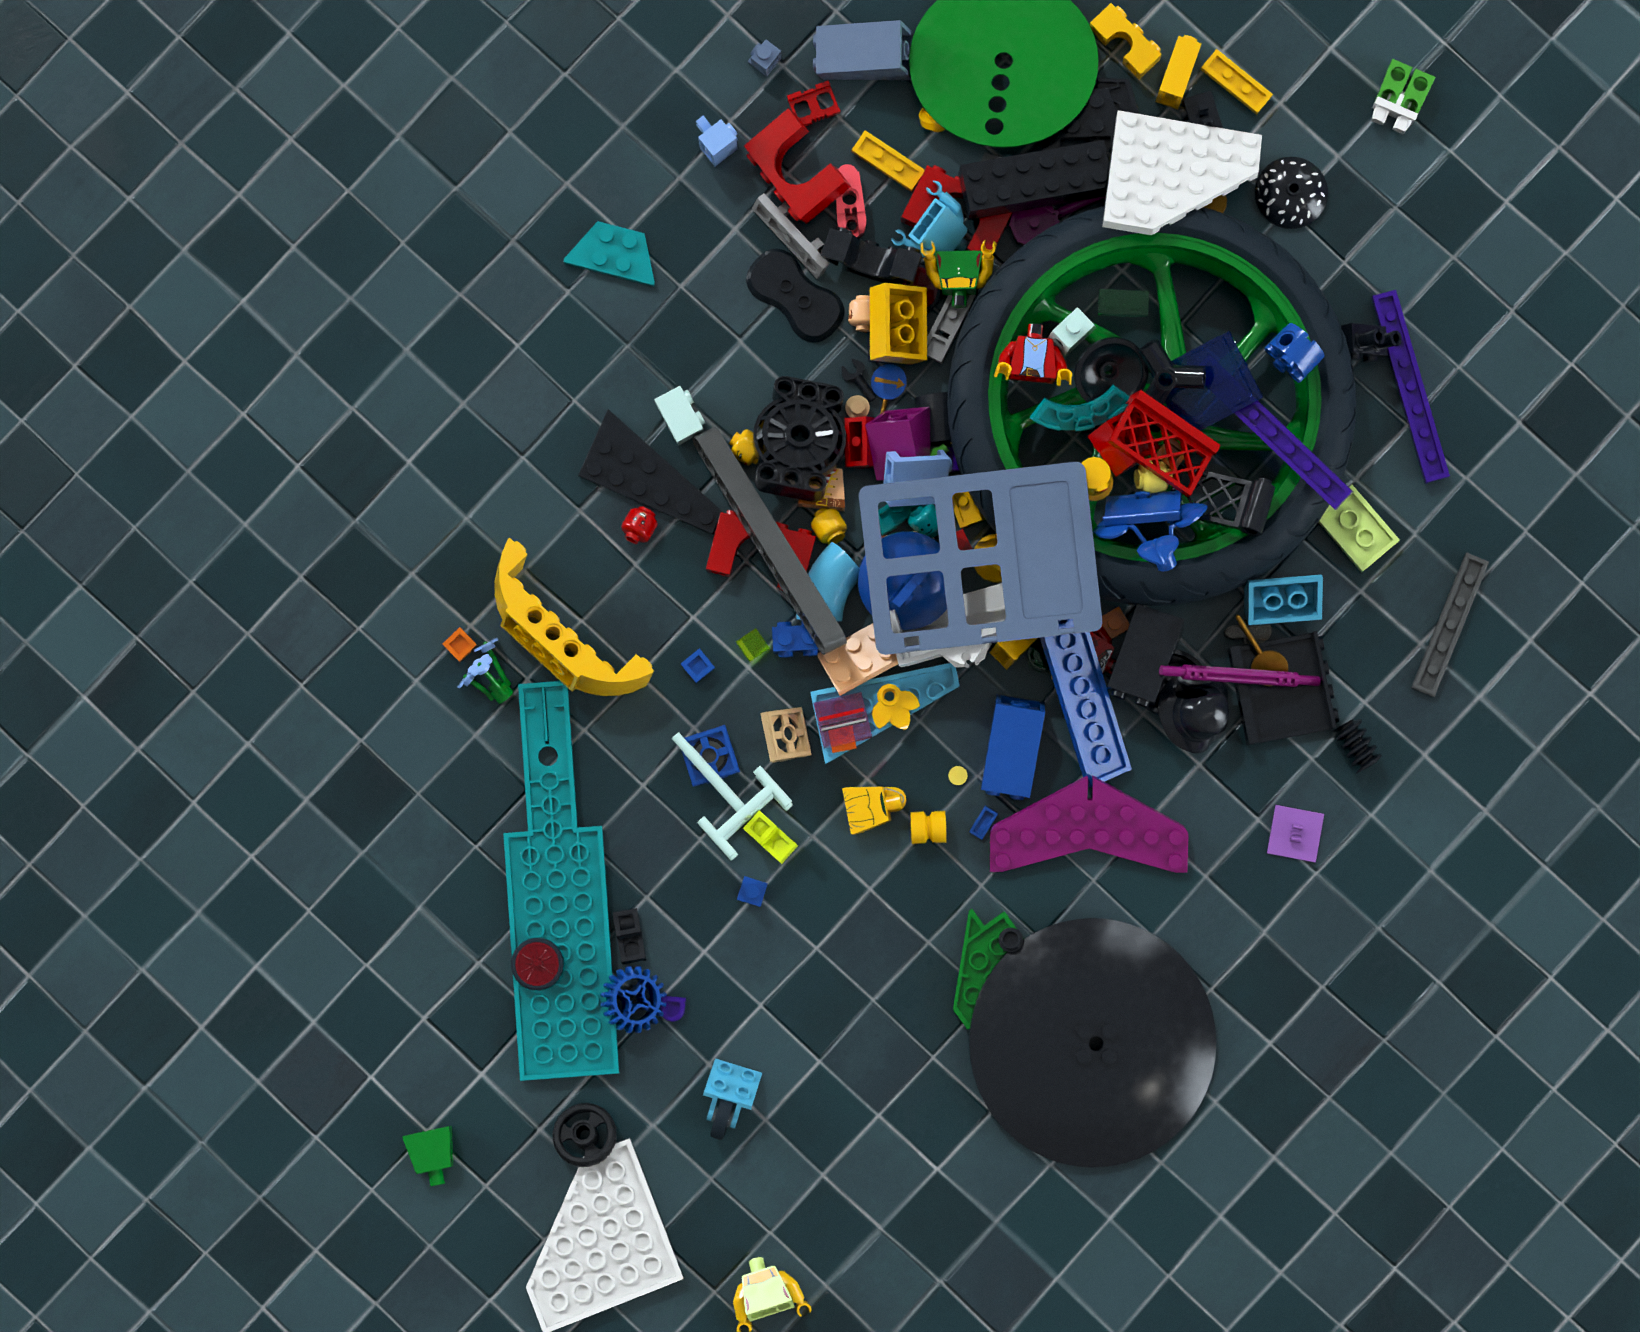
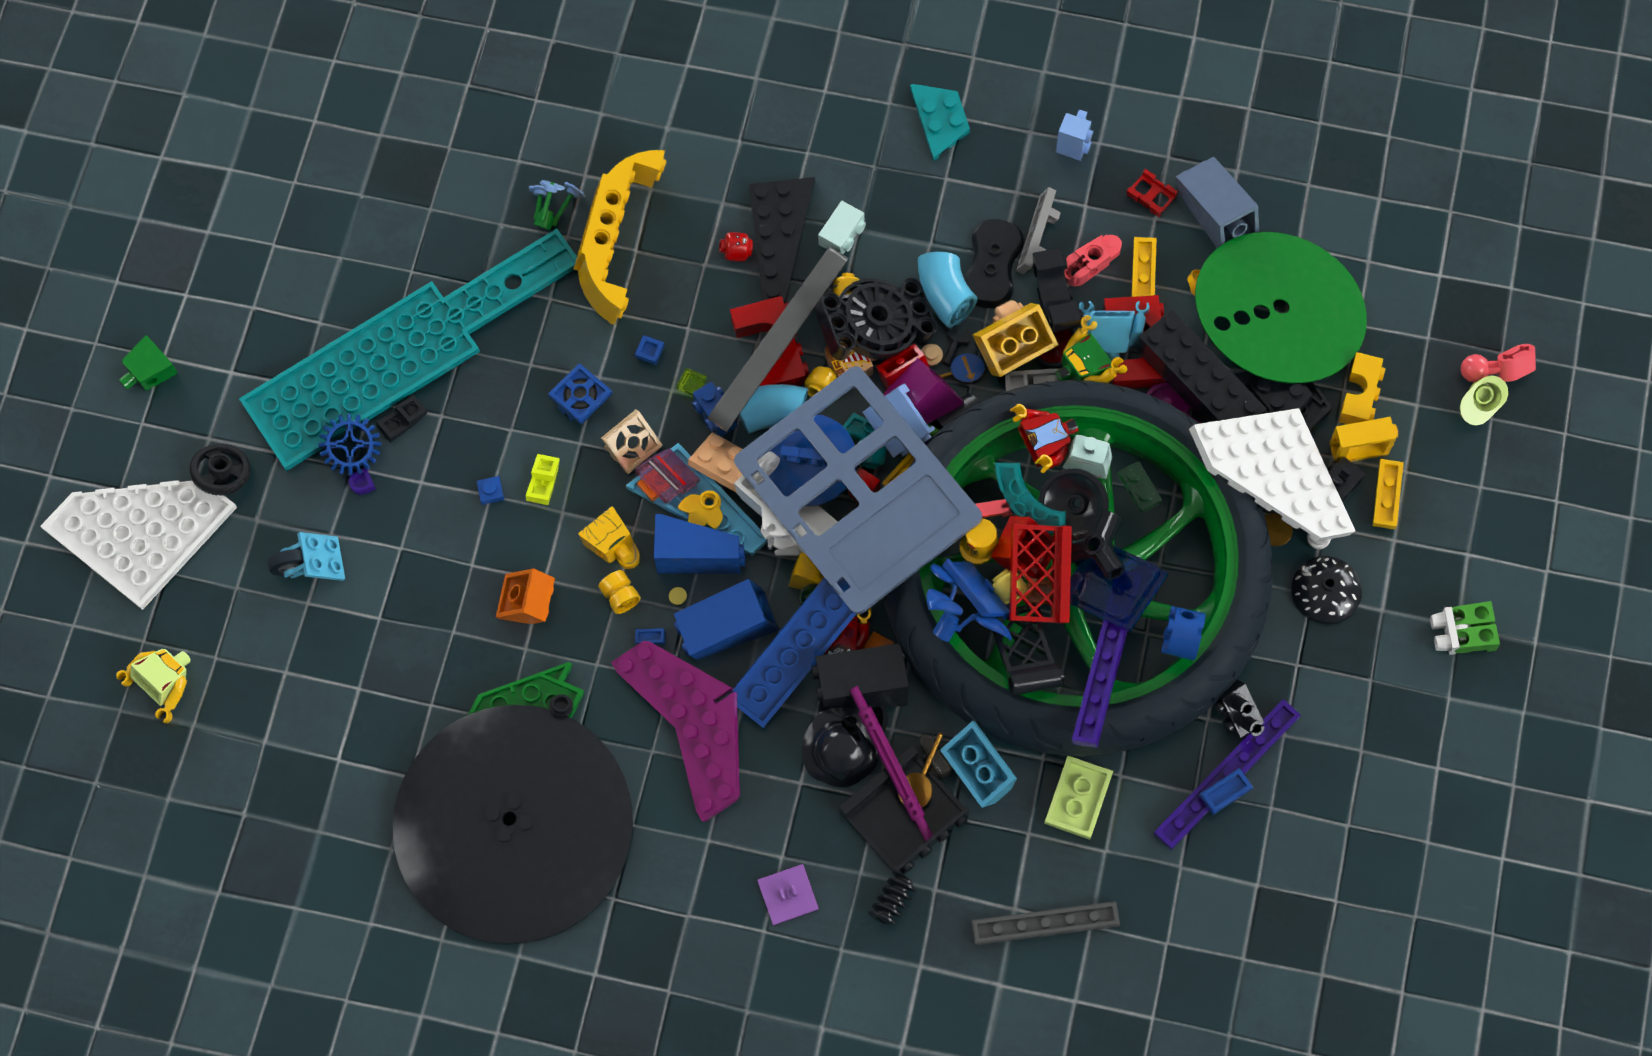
camera: 60 degrees right, 15 degrees down
orange plate [443,627,478,662] -> none
dark red wheel [511,938,564,990] -> none
light aqua piece [672,732,793,861] -> none
red arch [744,108,851,224] -> none
sand blue brick [748,40,782,77] -> none
none -> orange slope [495,568,555,624]
none -> blue slope [654,514,746,574]
none -> medium azure brick [917,252,977,328]
none -> coral piece [975,499,1012,518]
none -> blue tile [1199,768,1253,815]

